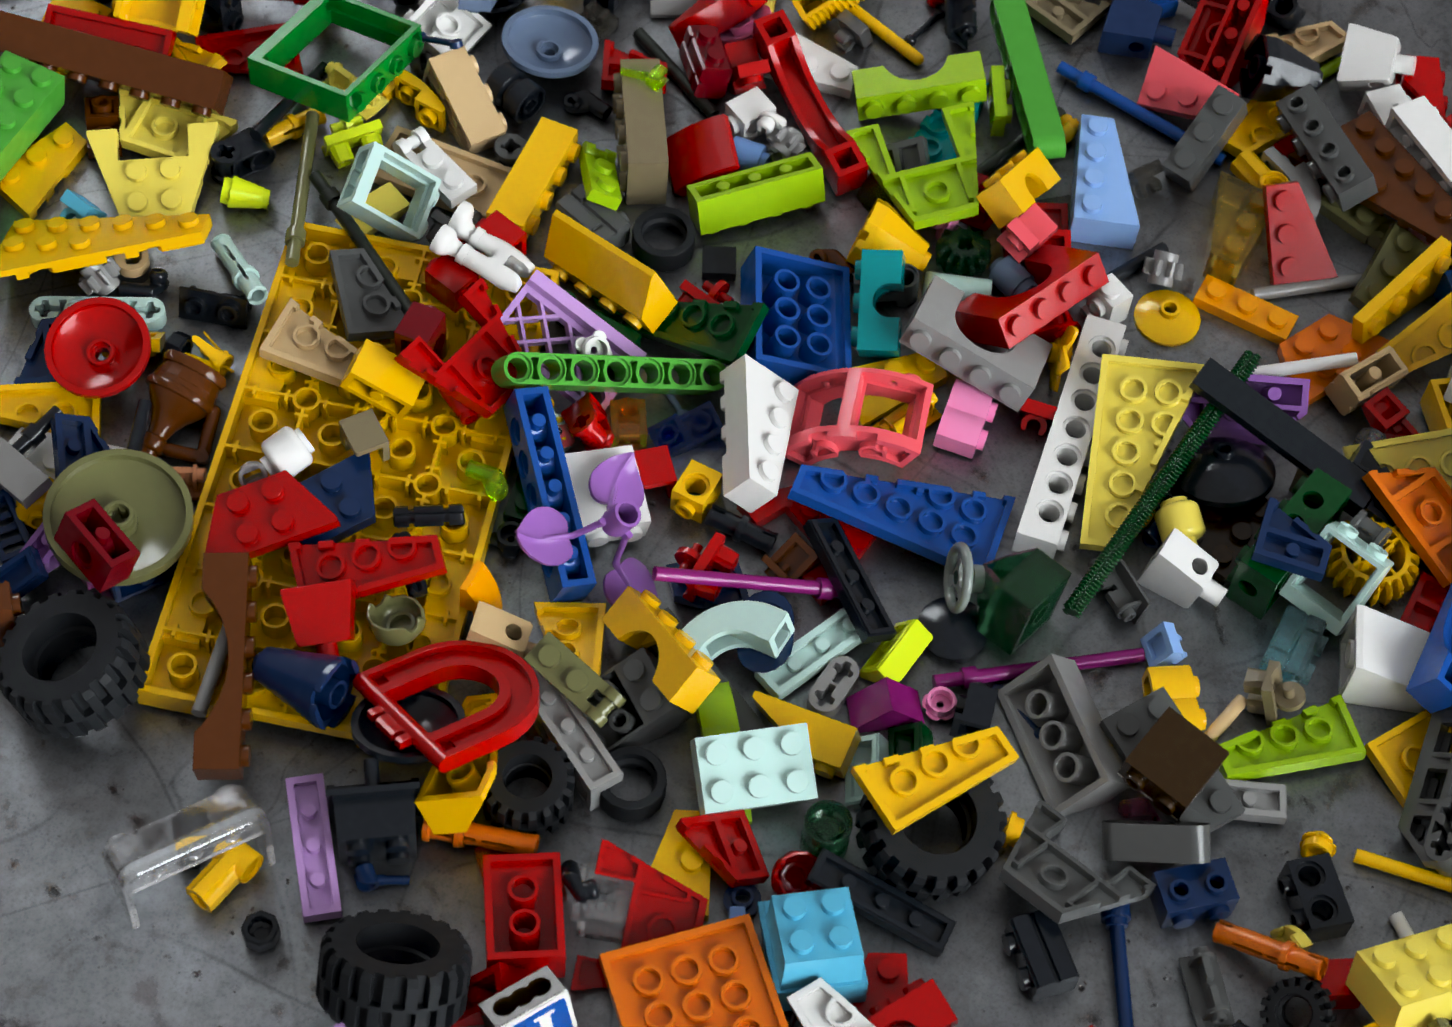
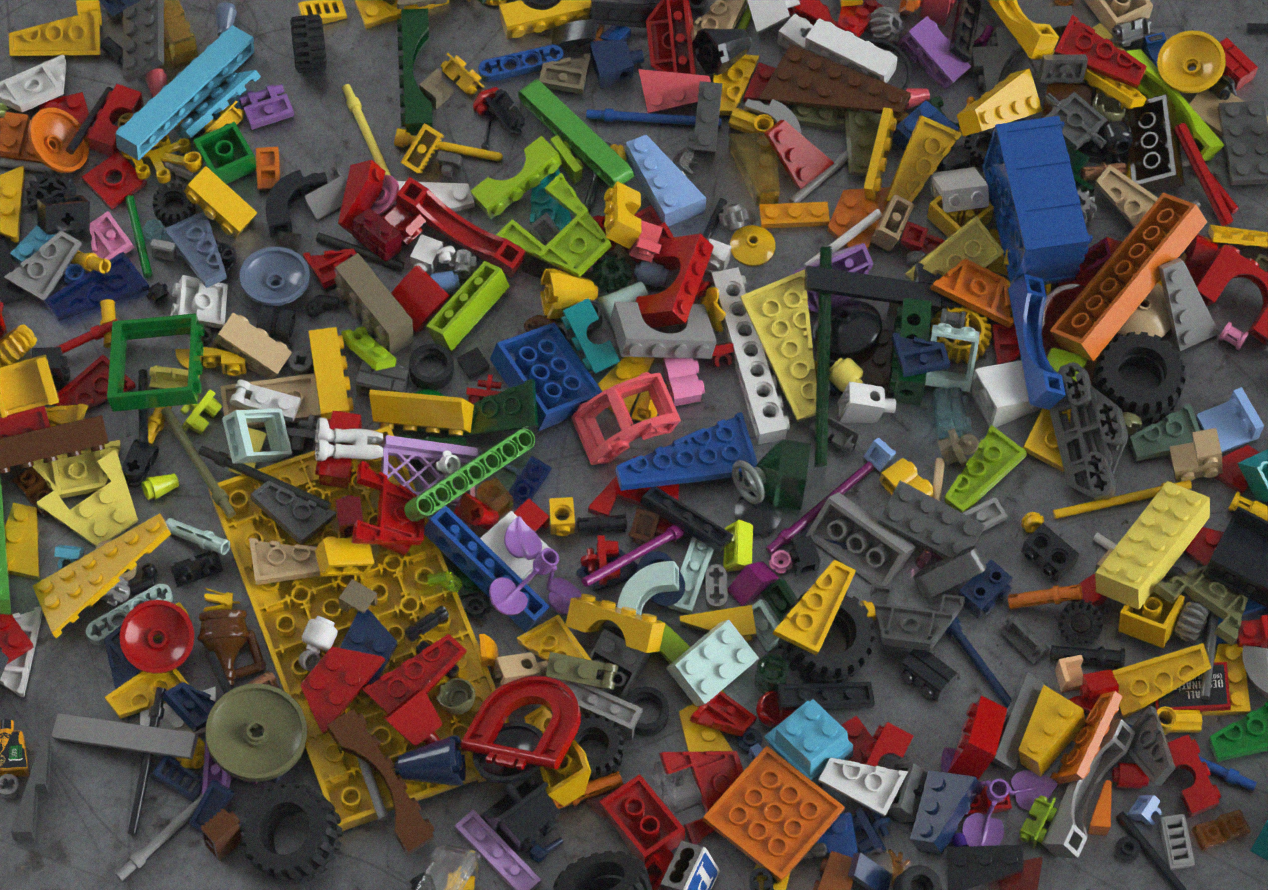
camera: 30 degrees left, 5 degrees up
dark red brick [53,499,141,593] -> none
black tile [162,331,193,356] -> none
dark blue hinge [422,32,463,49] -> none
black arm [561,860,599,904] -> none
clear neon green hand [620,64,669,91] -> none
white wedge [720,354,799,513] -> none
dark brown piece [1117,706,1230,820] -> none
light yellow tile [1270,925,1313,951] -> none
dark grey brick [1275,83,1378,212] -> none

